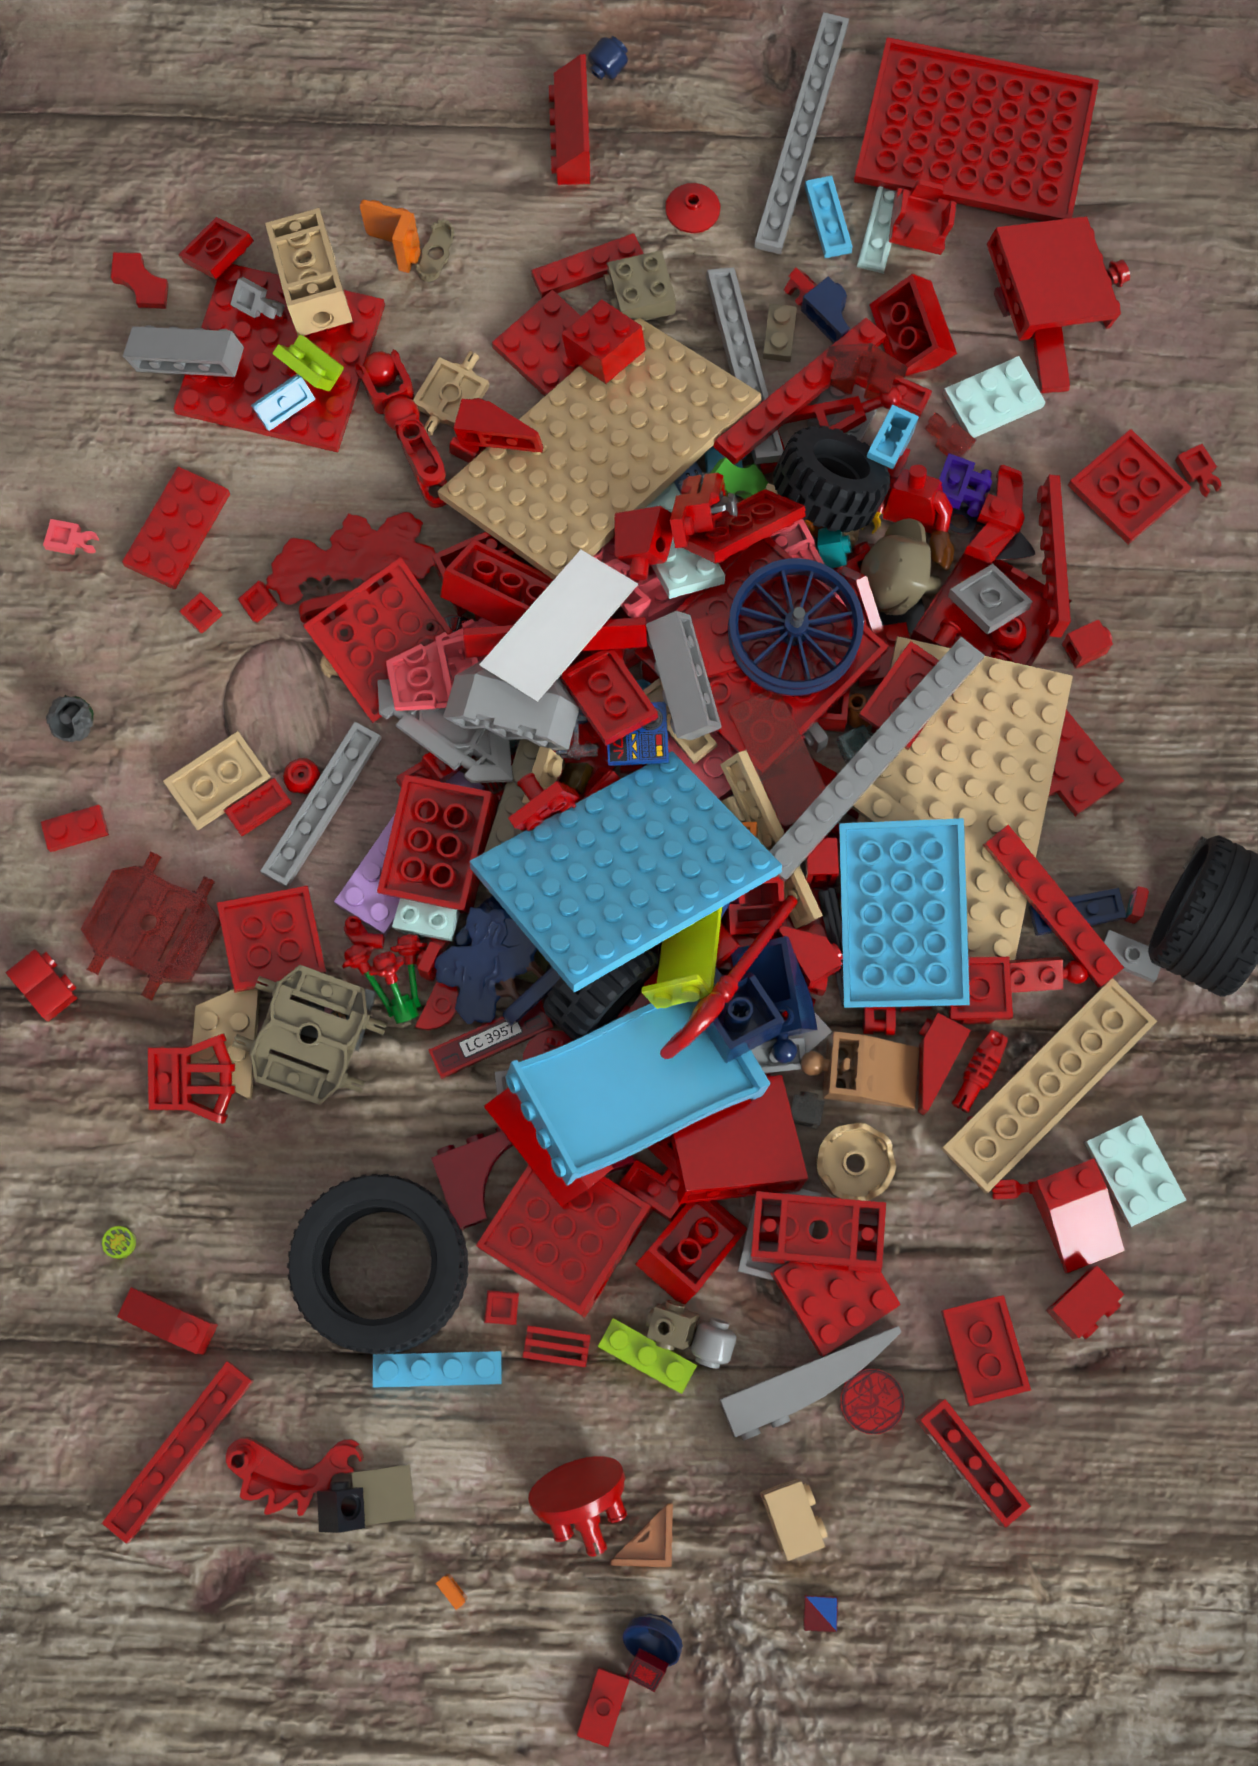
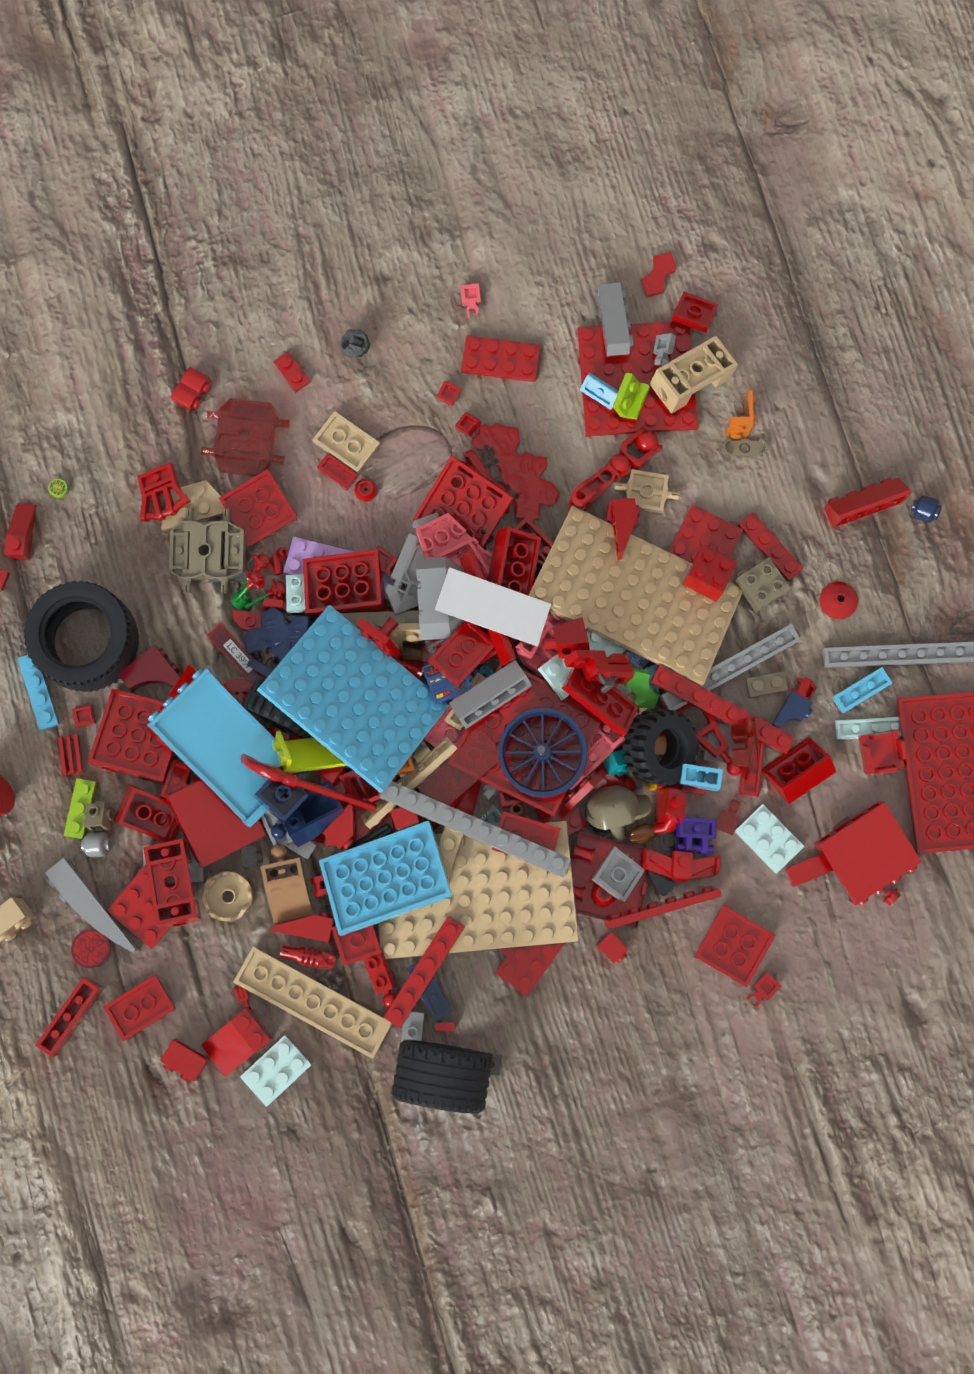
camera: 75 degrees right, 5 degrees up
light grey plate [260,722,381,888] -> none

